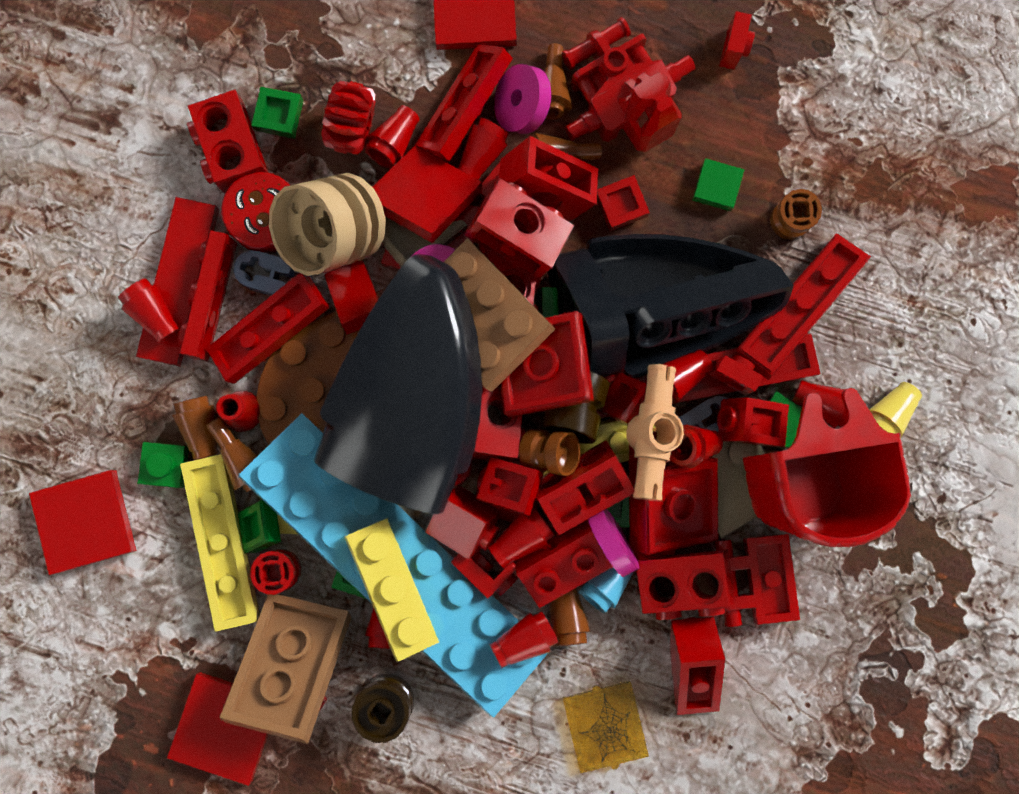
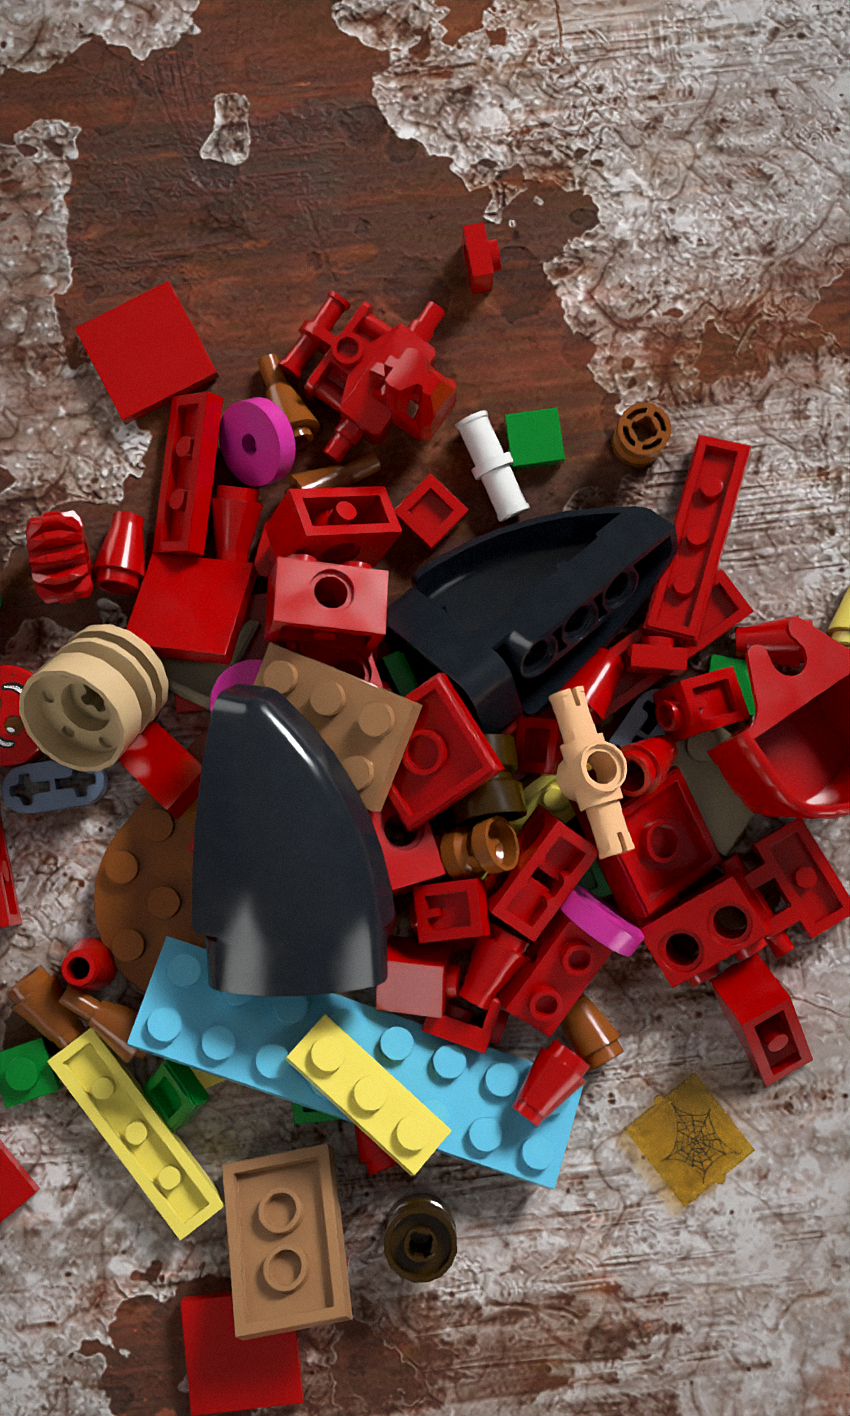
camera: 25 degrees left, 0 degrees up
red plate [206,273,330,384] -> none
red wheel [250,549,302,595] -> none
medium azure cone [579,567,633,614] -> none
none -> white pin [455,410,530,522]

